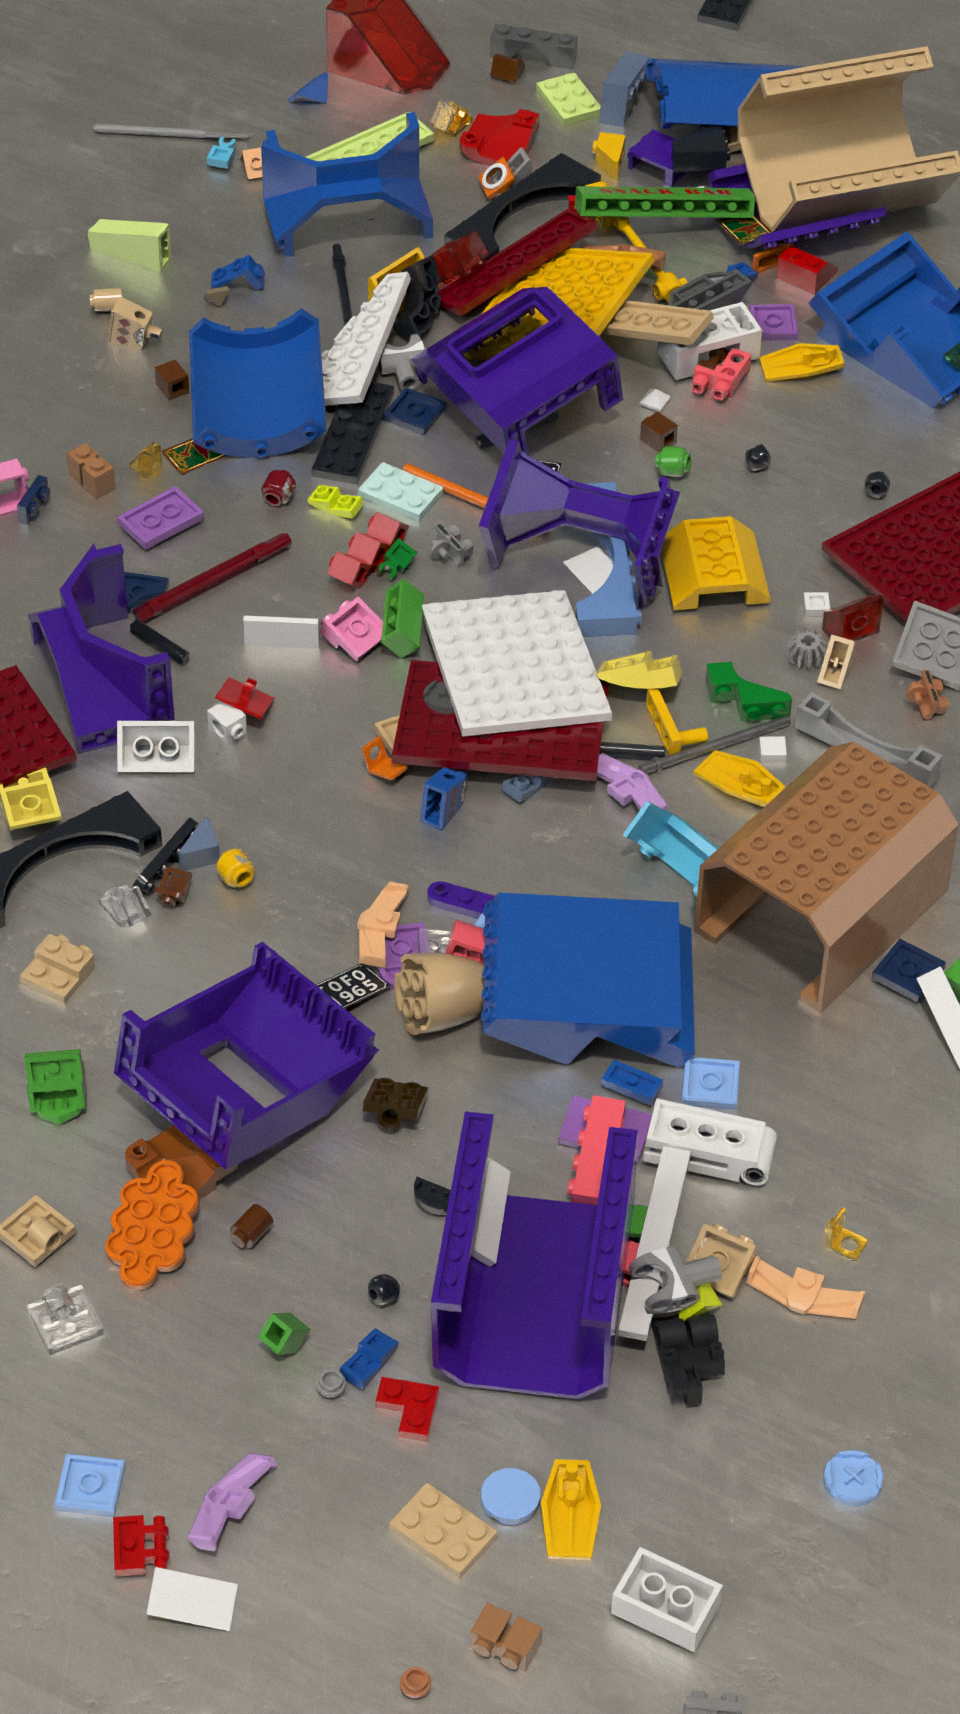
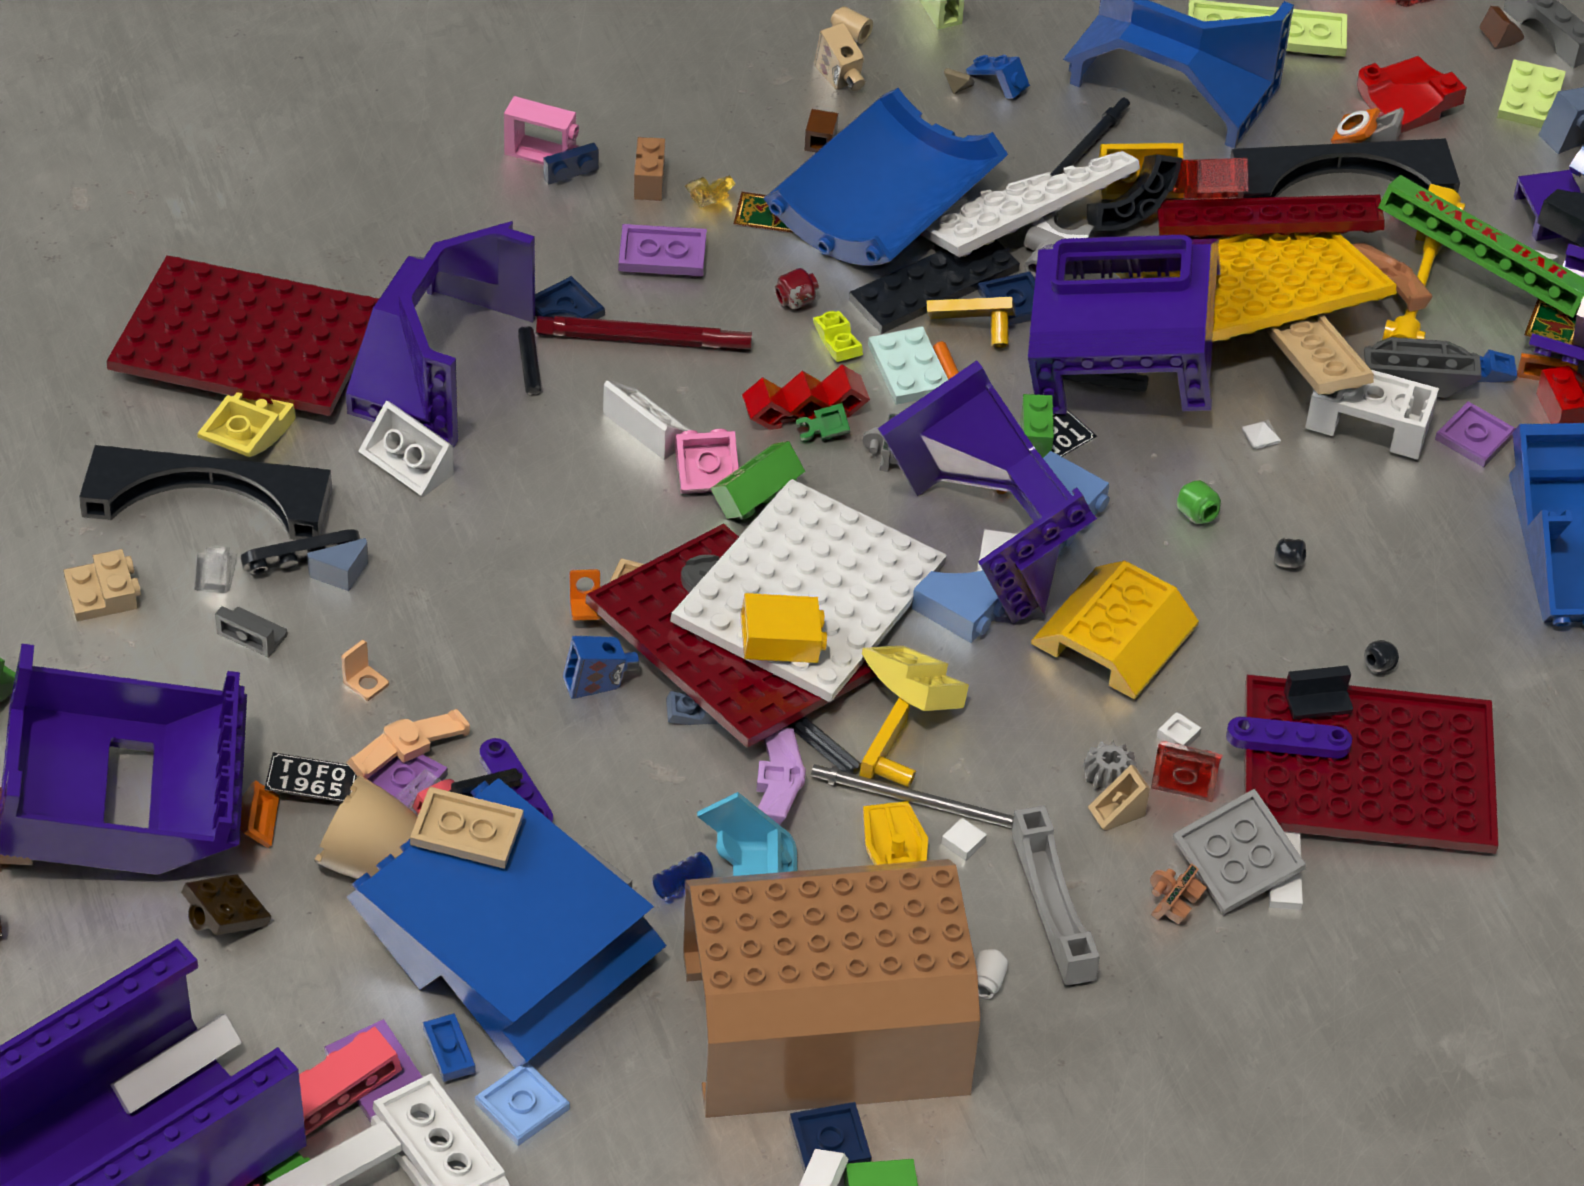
camera: 40 degrees right, 0 degrees up
reddish brown bracket [154,866,193,906] -> none
white brick [207,702,247,744] -> none
red piece [215,677,274,719] -> none
yellow head [216,849,255,888] -> none
clear yellow slope [429,100,474,137] -> none
yellow slope [592,132,626,179] -> none
reddish brown brick [640,411,678,453] -> none
coral hips [692,347,751,401] -> none
green arch [706,661,792,722] -> none
yellow piece [759,343,845,382] -> none
none -> dark grey panel [215,606,288,658]
none -> light nougat bracket [341,640,389,701]
none -> tan plate [410,786,524,869]
none -> black axle [449,768,523,797]
none -> clear blue piece [652,851,713,901]
none -> yellow brick [740,593,827,663]
none -> yellow piece [927,297,1015,348]
none -> dark purple plate [1226,717,1352,758]
none -> black panel [1284,665,1353,720]

